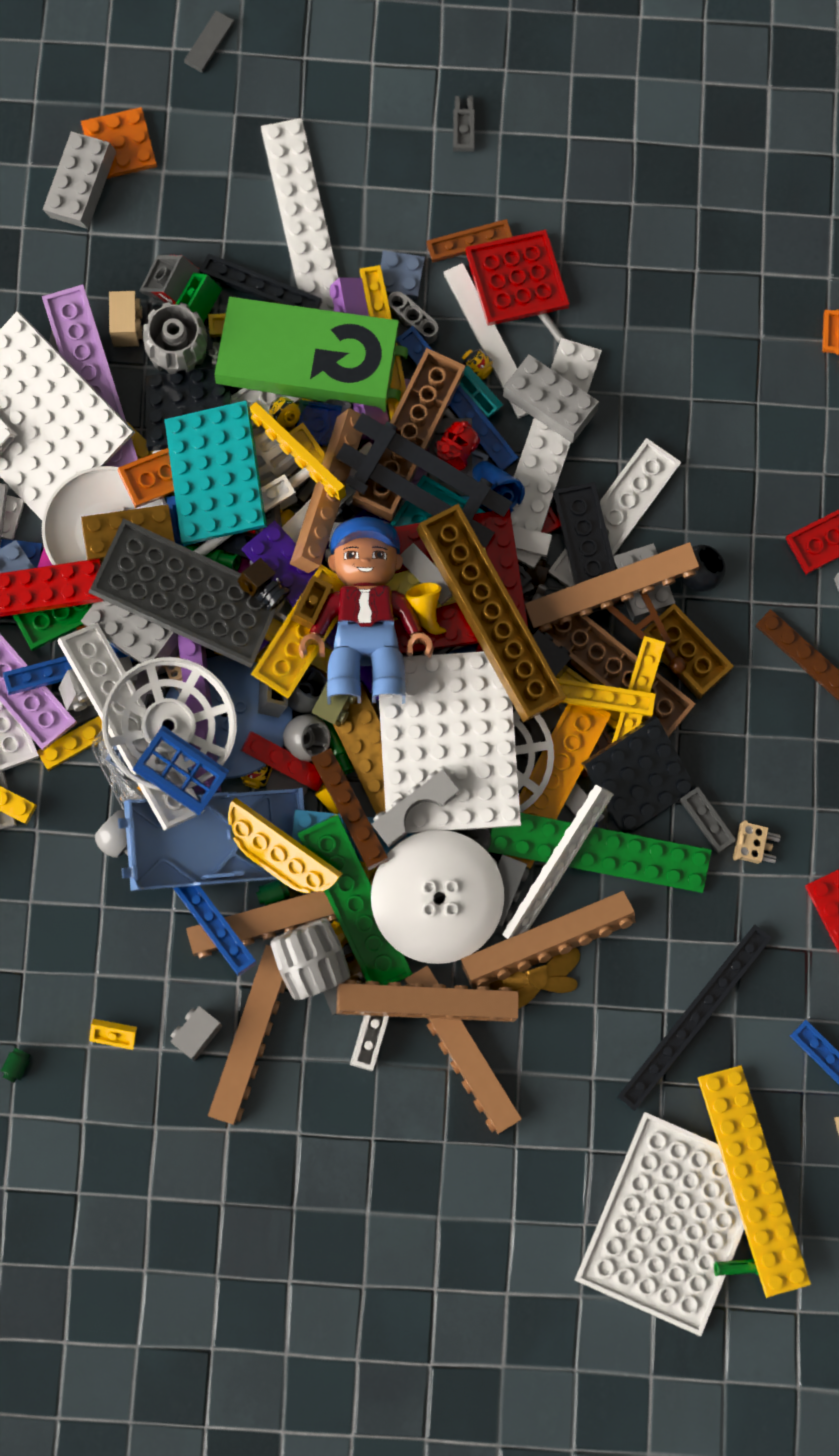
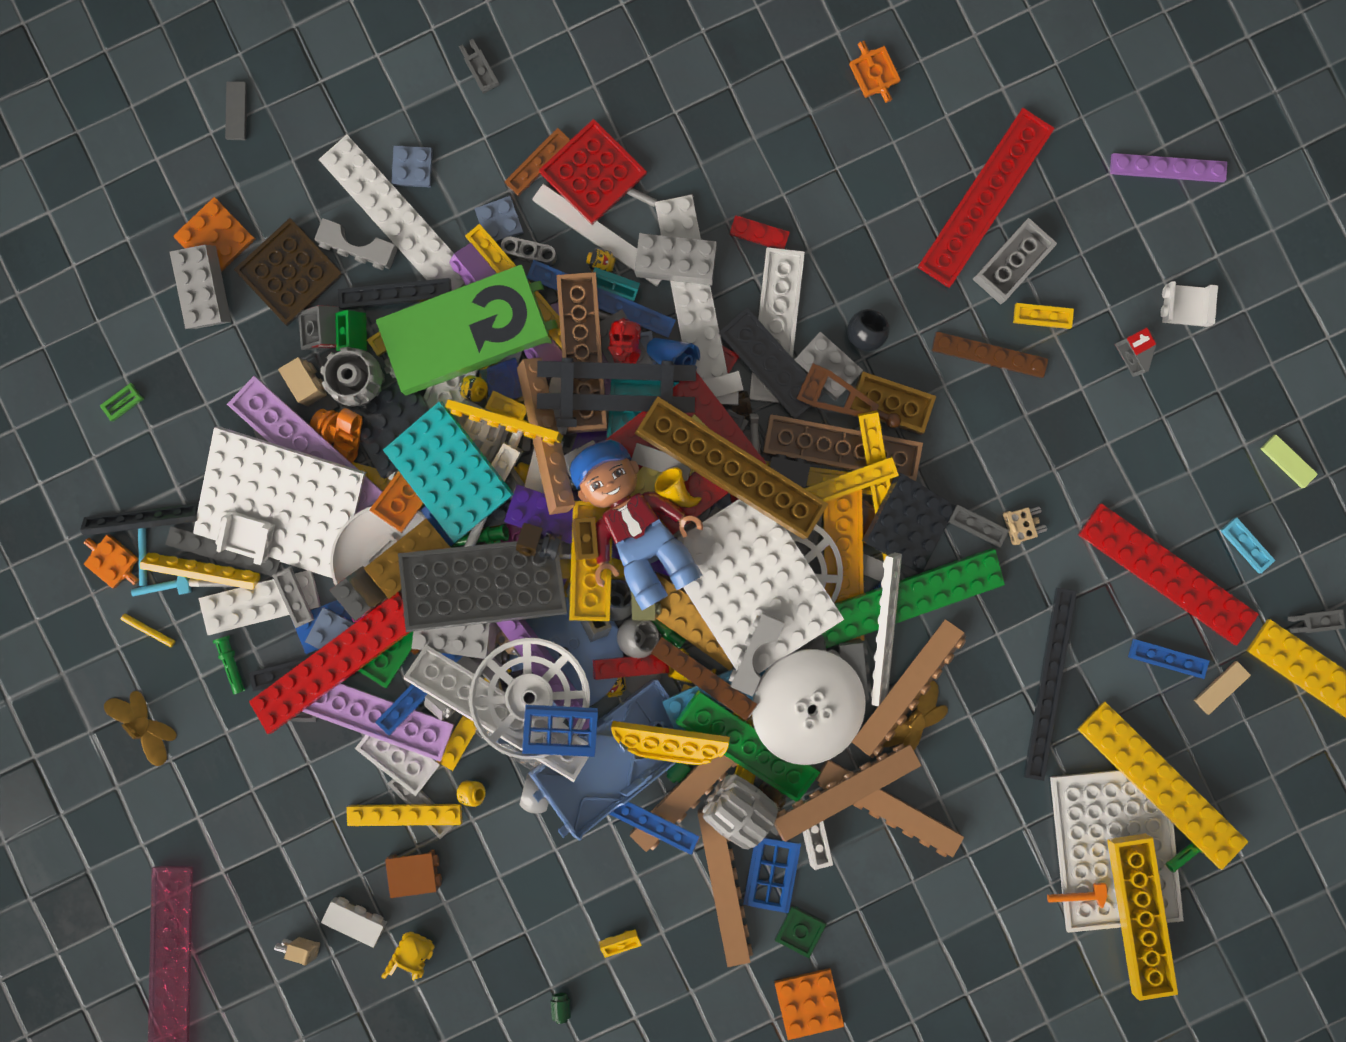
camera: 20 degrees left, 10 degrees up
light grey brick [170,1006,223,1062] -> none
medium nougat brick [525,542,699,632] -> none
none -> dark brown plate [234,218,343,326]
none -> orange beam [310,408,362,463]
none -> light grey arch [314,218,398,270]
none -> dark grey slope [329,566,387,621]
none -> sand blue plate [391,146,433,187]
none -> yellow head [457,780,486,807]
none -> red plate [729,215,790,249]
none -> blue piece [743,837,801,913]
none -> orange plate [774,968,844,1040]
none -> dark green tile [775,905,827,958]
none -> orange piece [1047,883,1107,908]
none -> yellow brick [1107,833,1178,1001]

